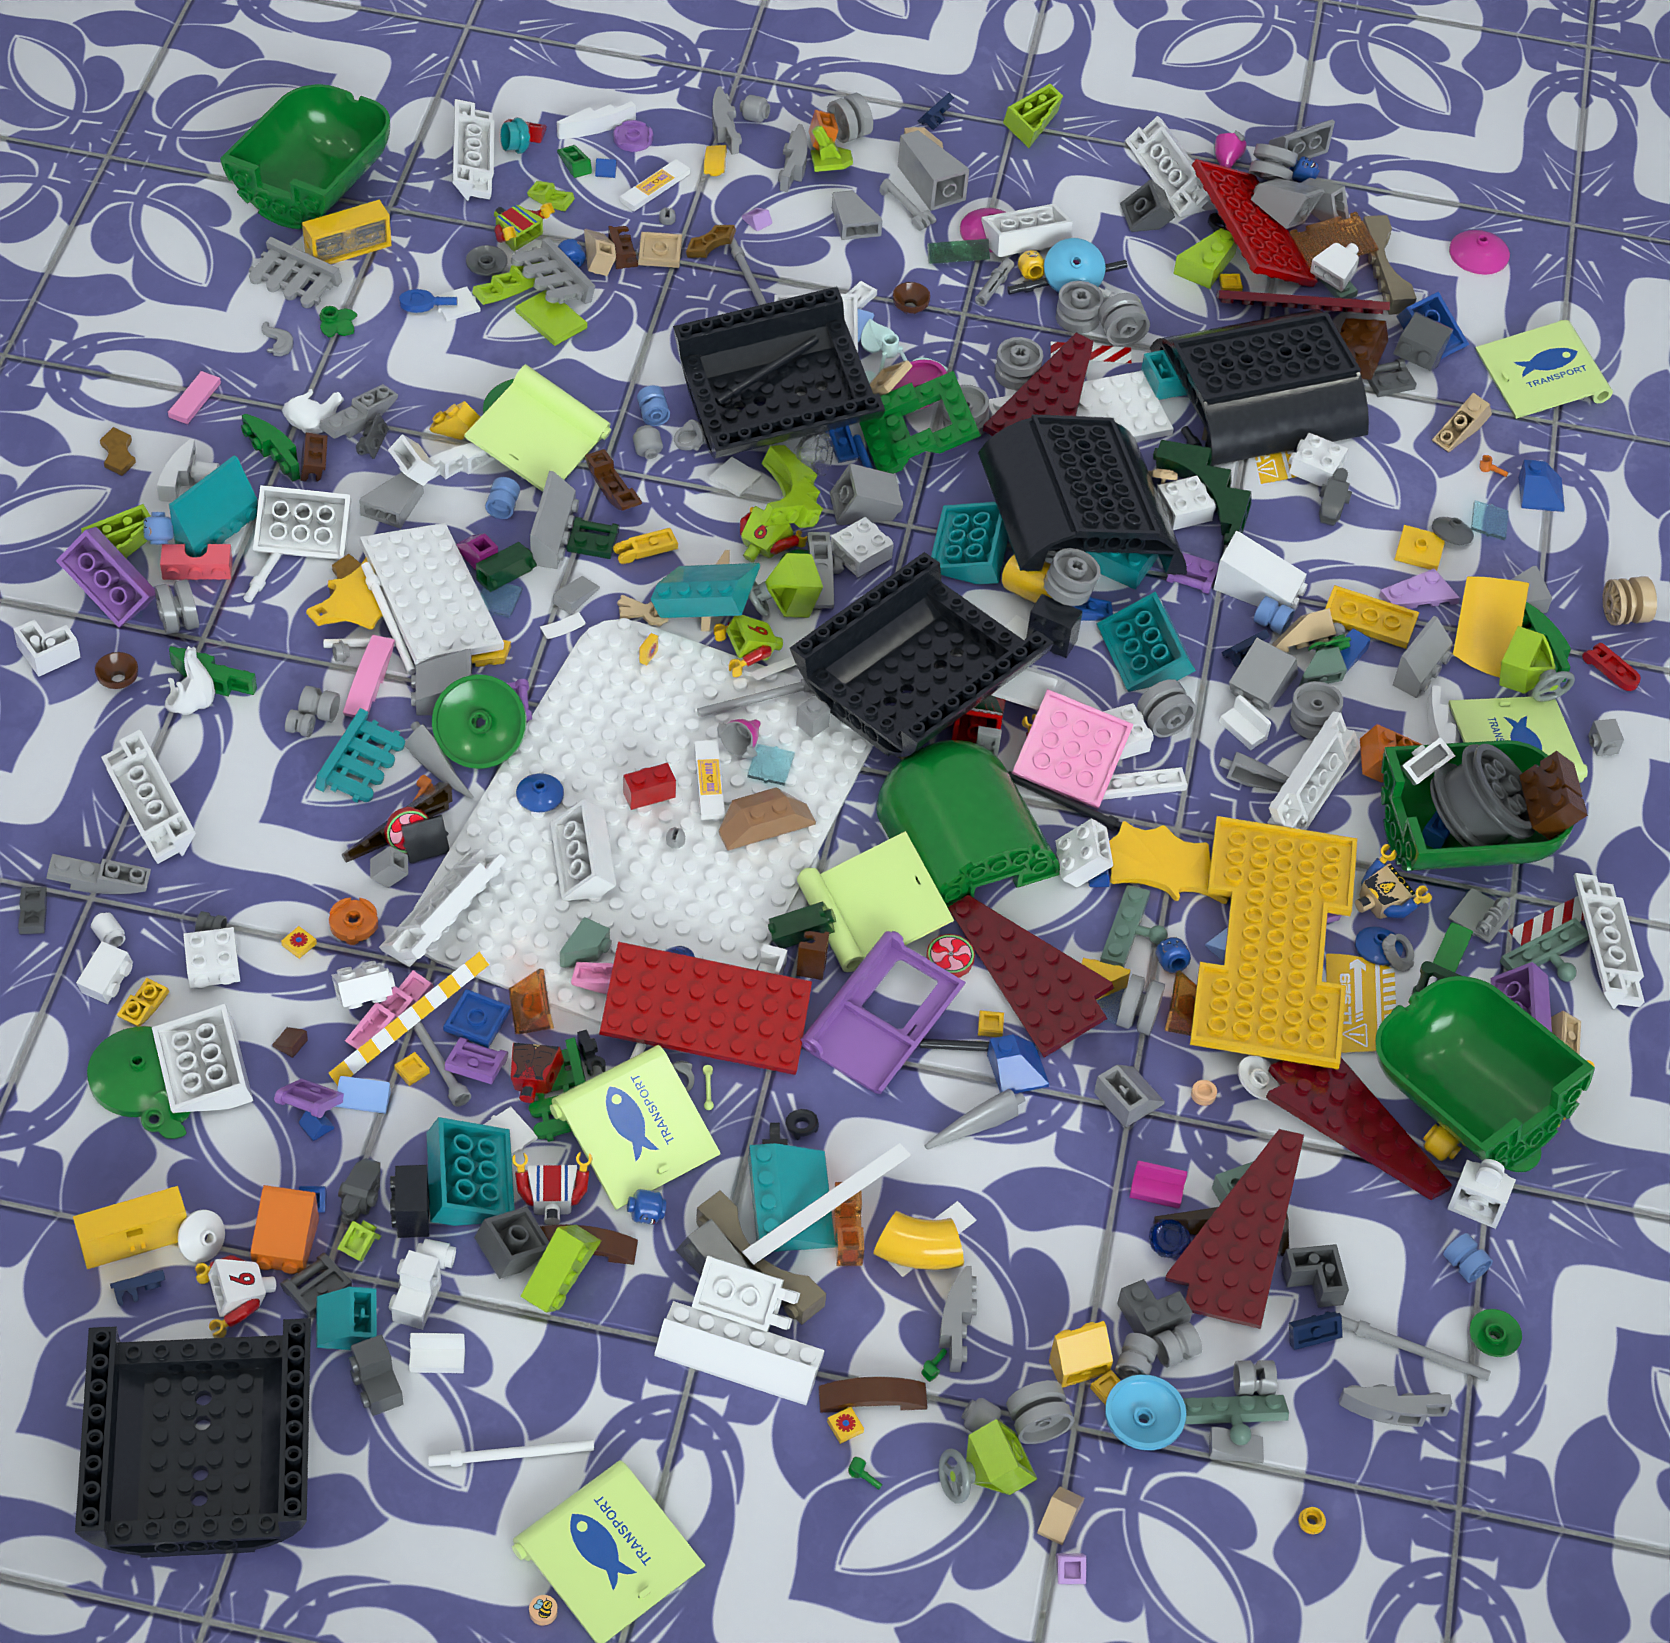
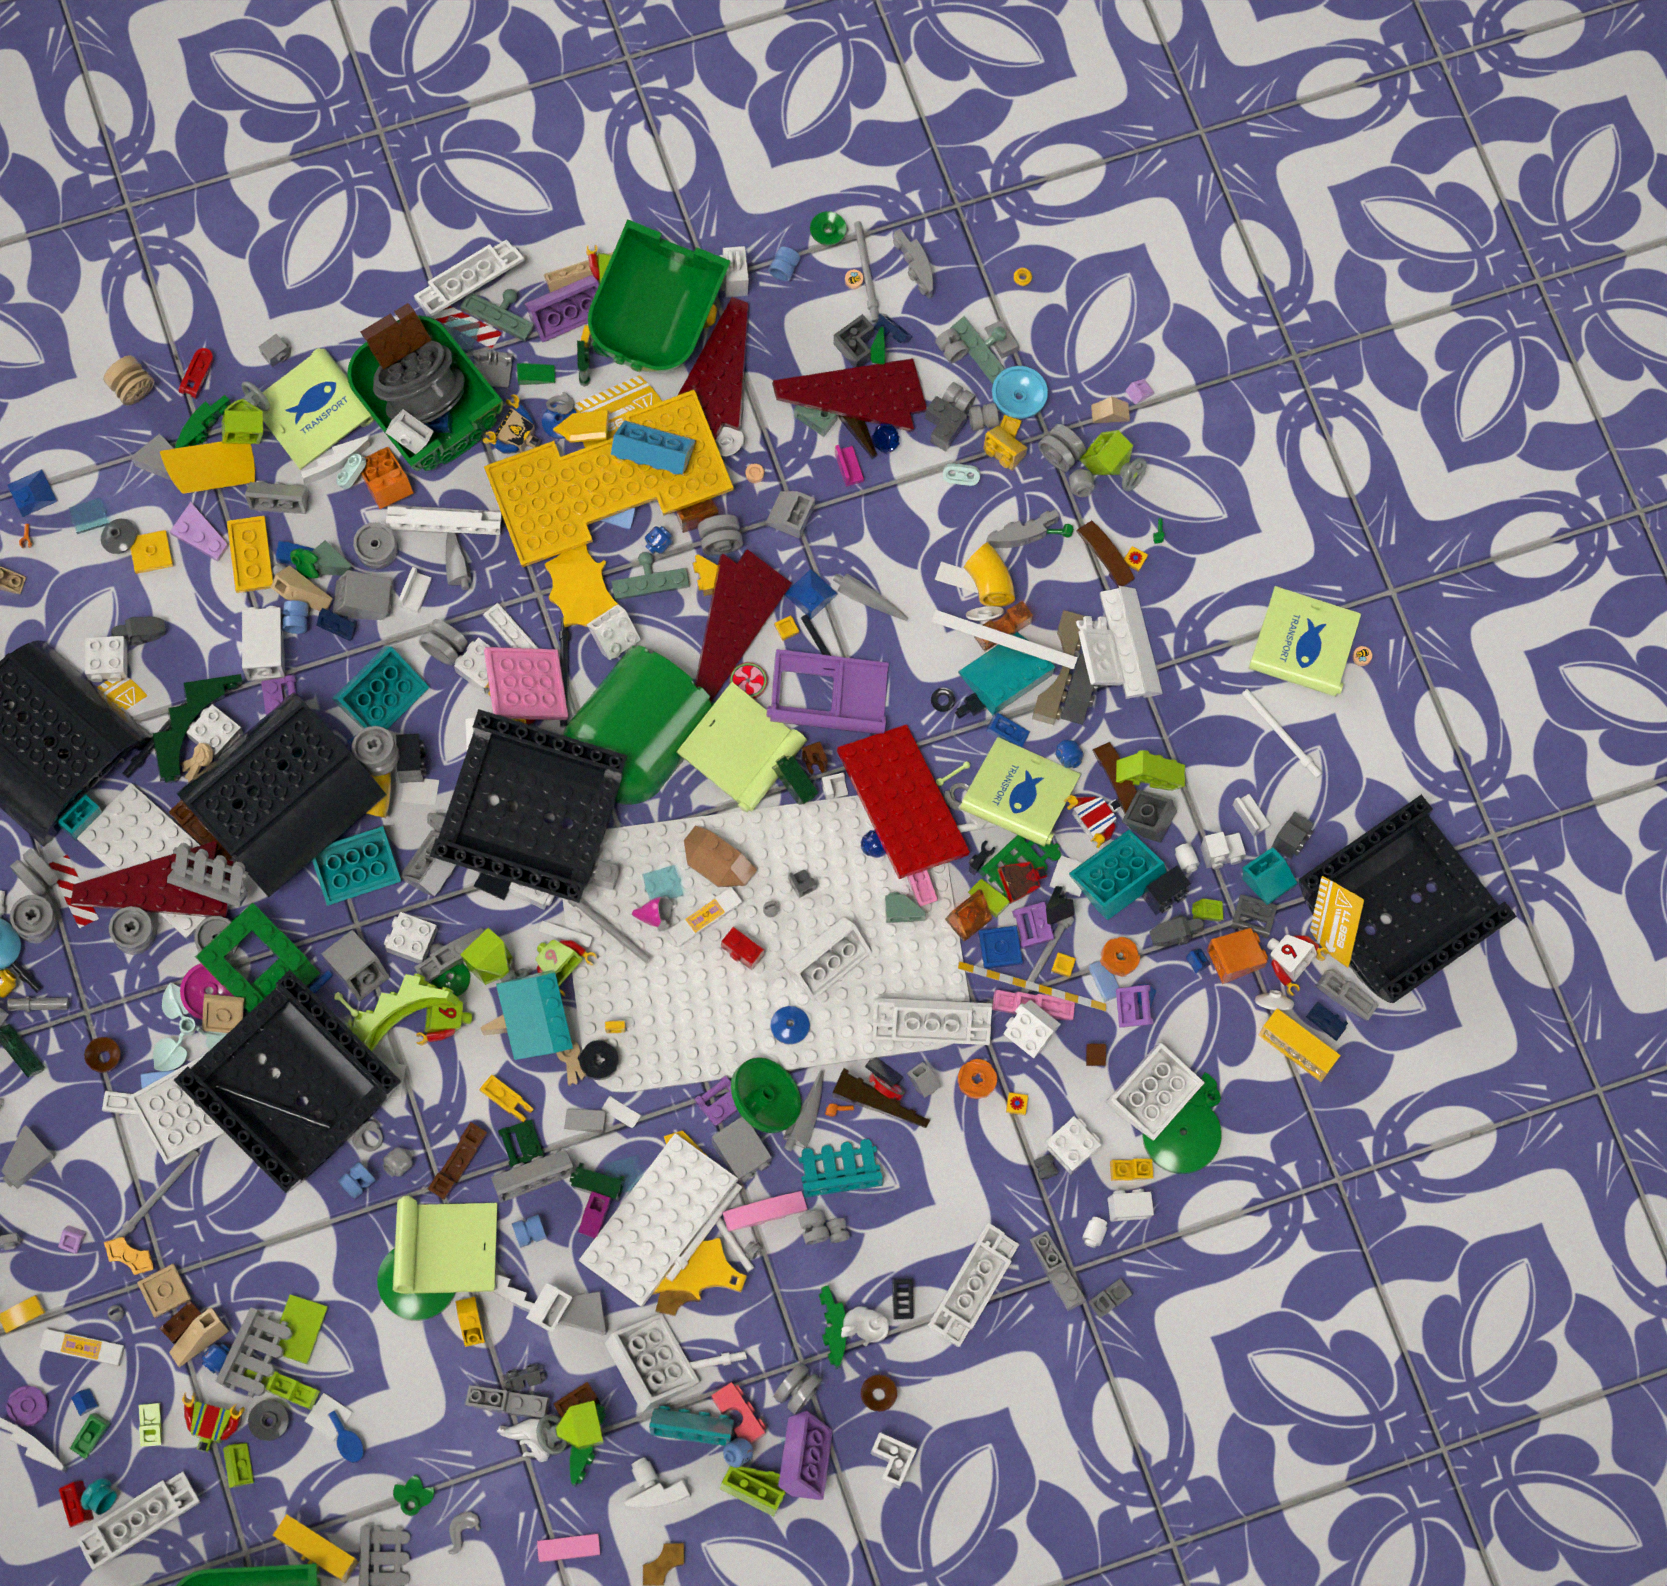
camera: 120 degrees left, 20 degrees up
none -> light grey fence [167,843,248,908]
none -> lime slope [223,1443,254,1488]
none -> yellowish green hinge [334,992,358,1017]
none -> light aqua plate [336,454,366,489]
none -> clear light blue piece [444,316,480,352]
none -> lime piece [536,1401,604,1455]
none -> yellow tile [553,410,609,443]
none -> black plate [579,1040,619,1080]
none -> dark azure slope [611,420,696,474]
none -> dark grey panel [788,870,816,898]
none -> light nougat tile [845,270,863,289]
none -> green slope [871,327,885,364]
none -> black slope [891,1278,914,1320]
none -> light aqua plate [943,463,980,486]
none -> white dish [966,606,1004,625]
none -> lime slope [968,879,1010,918]
none -> blue slope [986,713,1030,748]
none -> black slope [1046,886,1075,925]
none -> orange plate [1100,937,1140,977]
none -> yellow sticker [1310,876,1364,968]
none -> light grey slope [1315,970,1378,1021]

